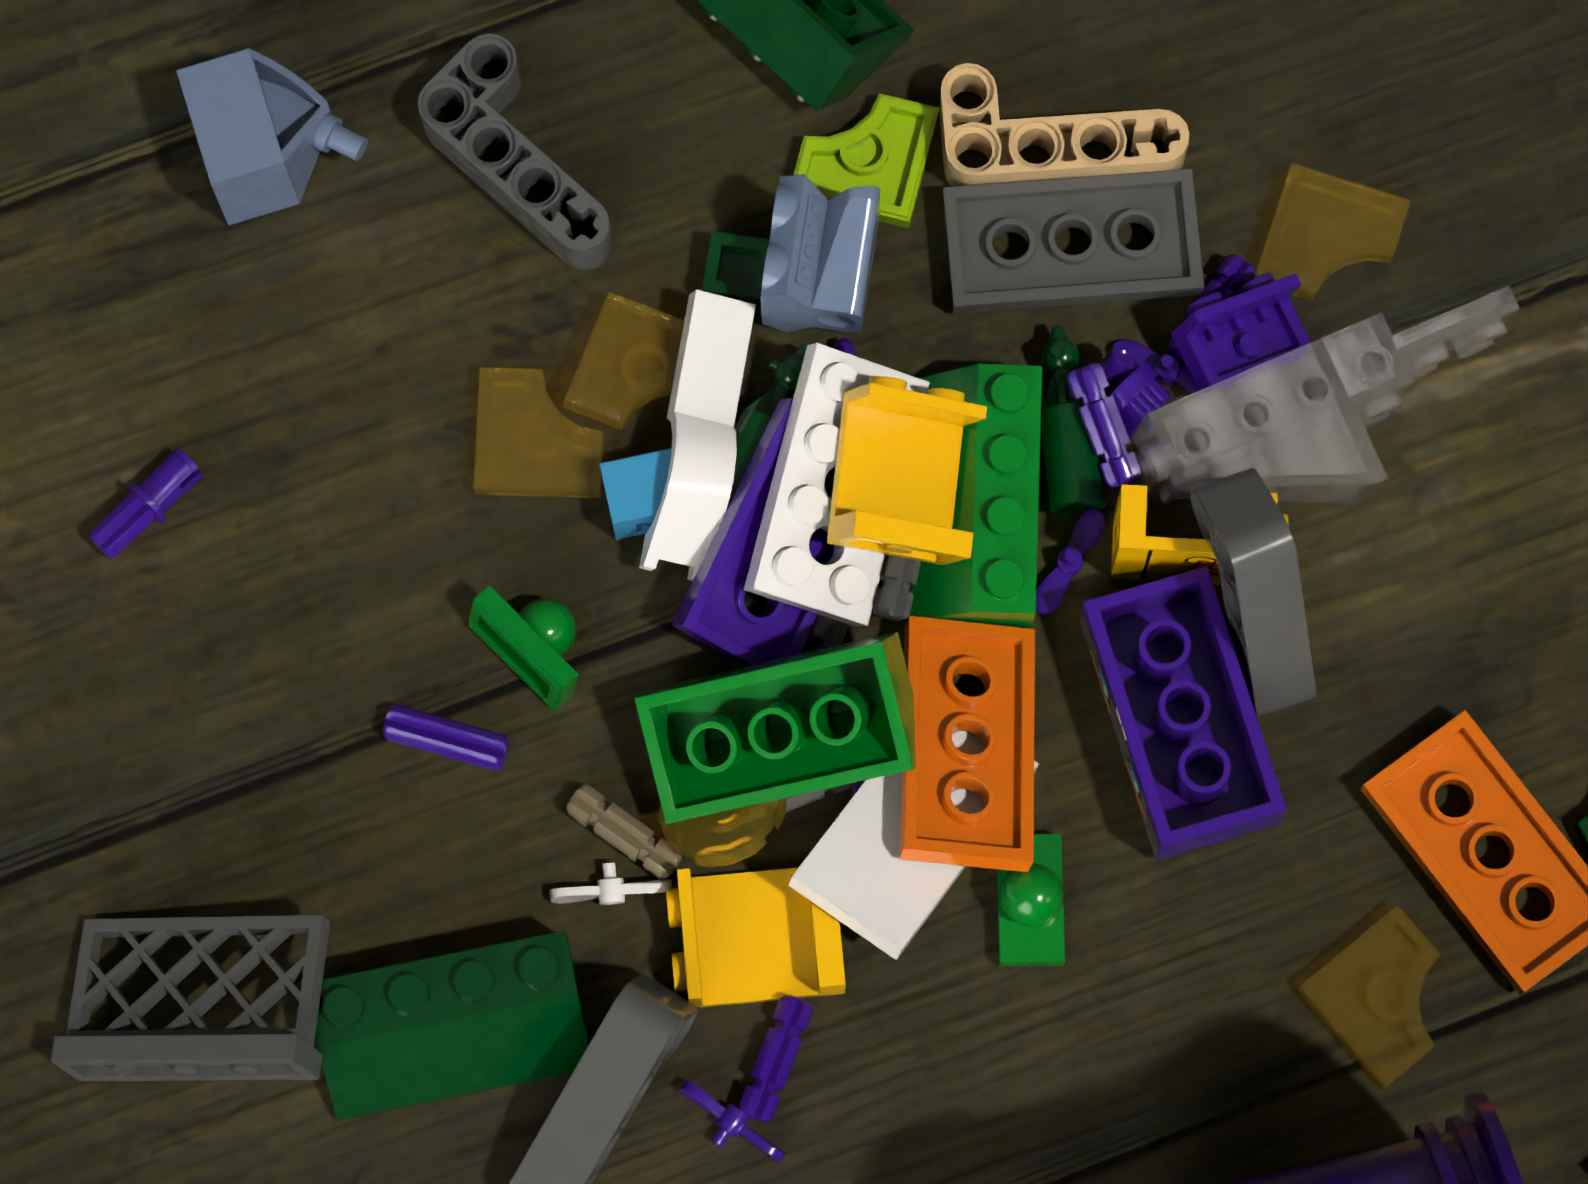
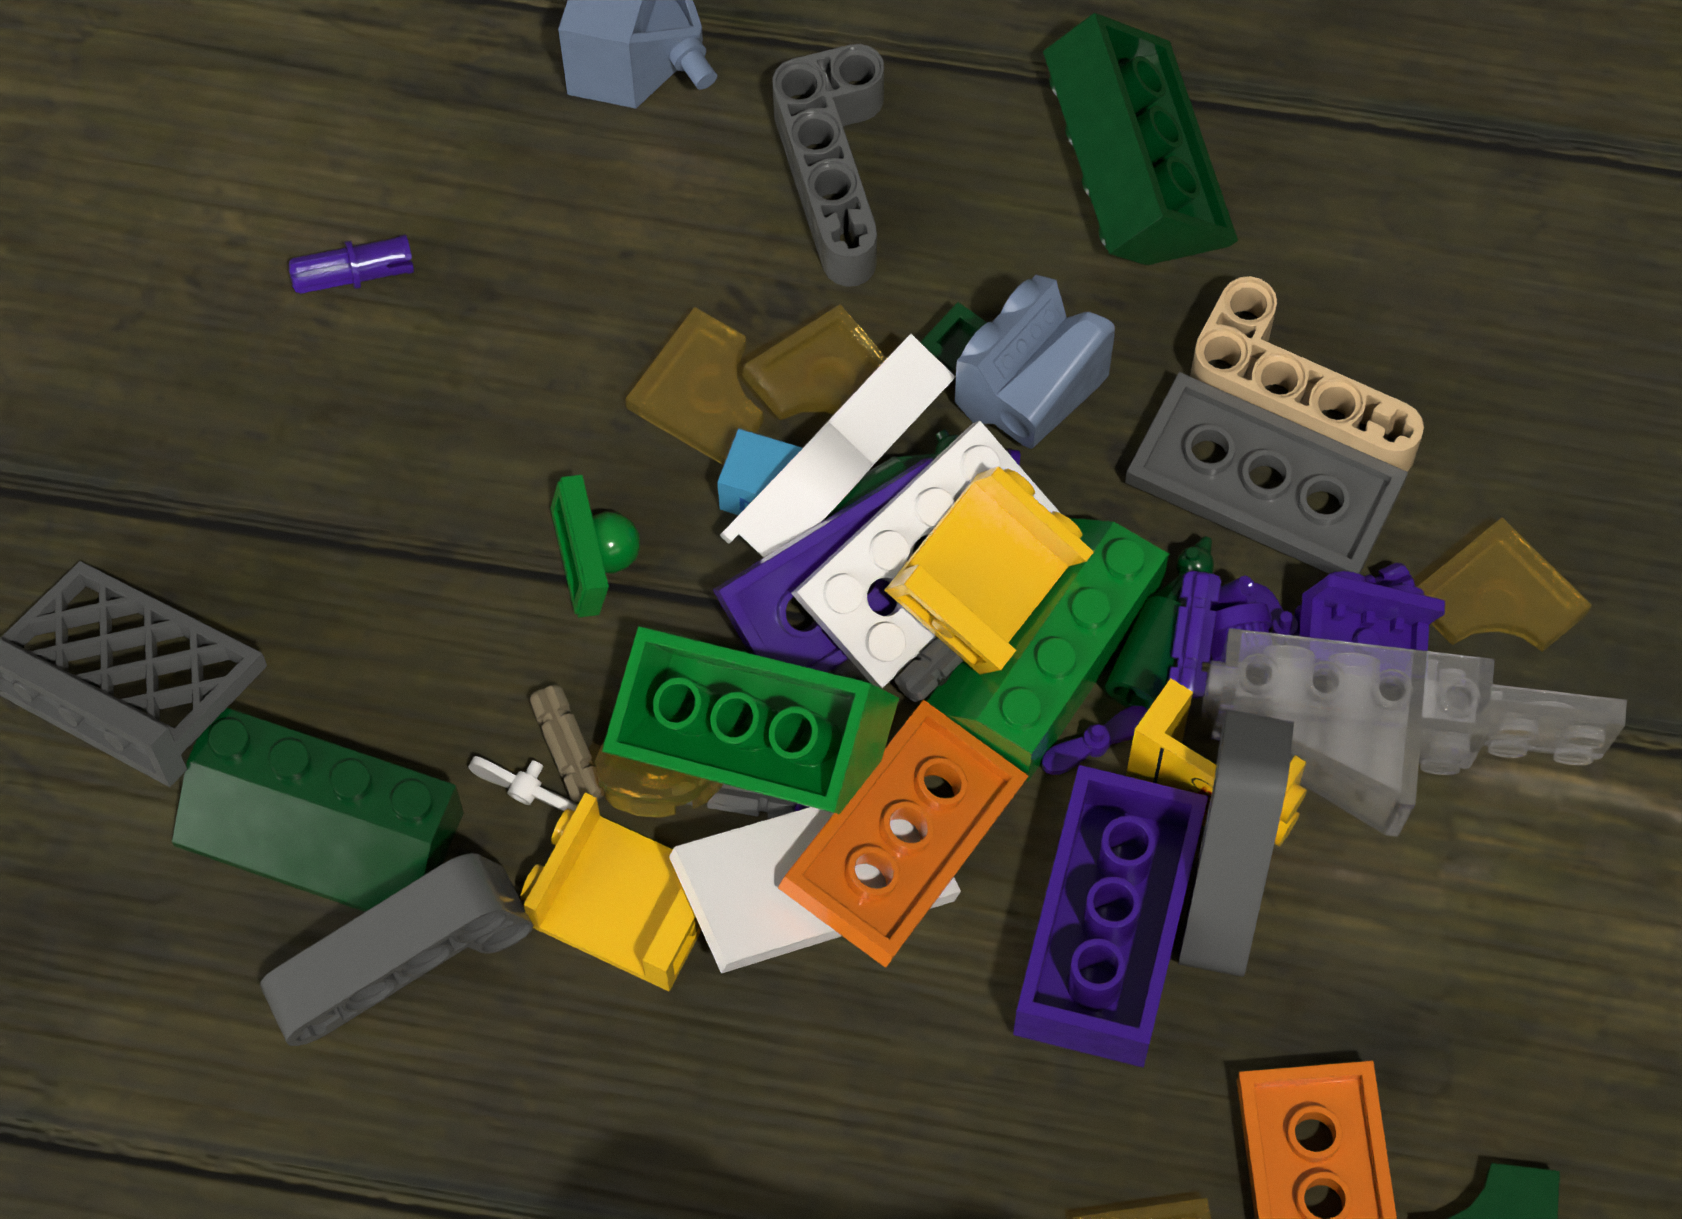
camera: 30 degrees right, 10 degrees down
dark purple axle [383,705,509,771] -> none
dark purple piece [679,1080,786,1163] -> none
dark purple axle [739,995,813,1123] -> none
lime tile [794,93,939,229] -> none
green tile [997,834,1065,967] -> none

